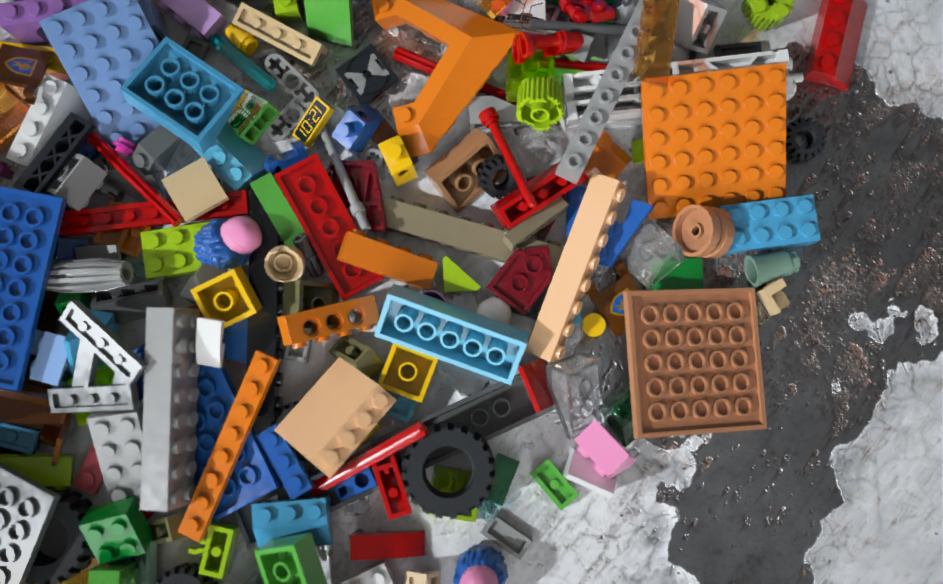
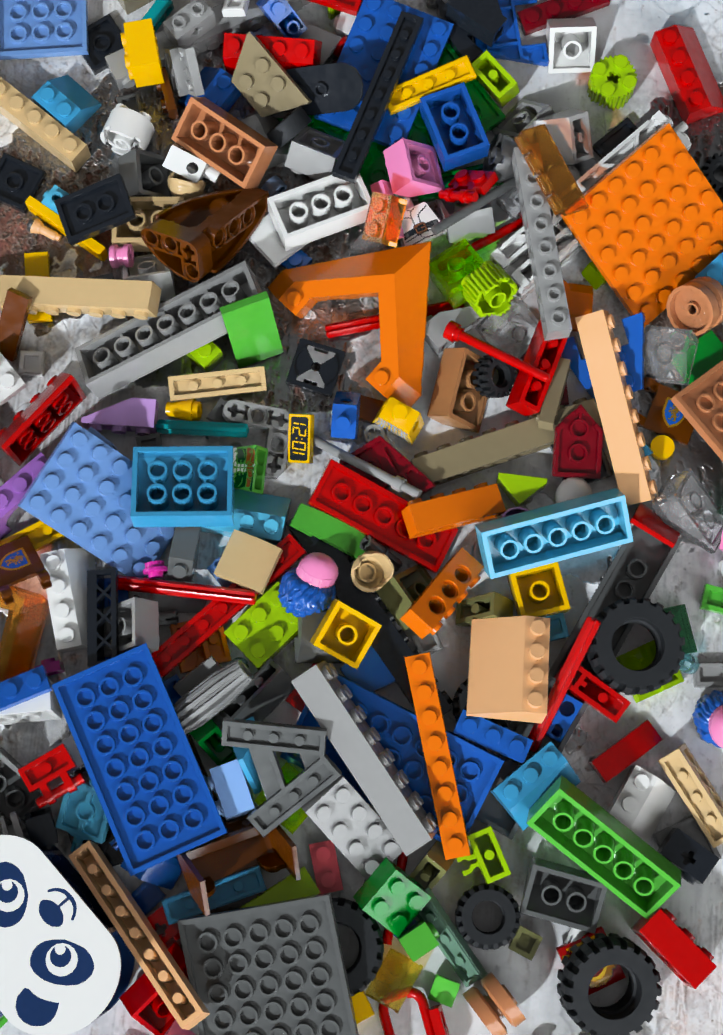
camera: 35 degrees left, 5 degrees down
white slope [196,317,225,368] -> none
blue leg [264,140,308,179] -> none
red piece [512,30,584,65] -> none

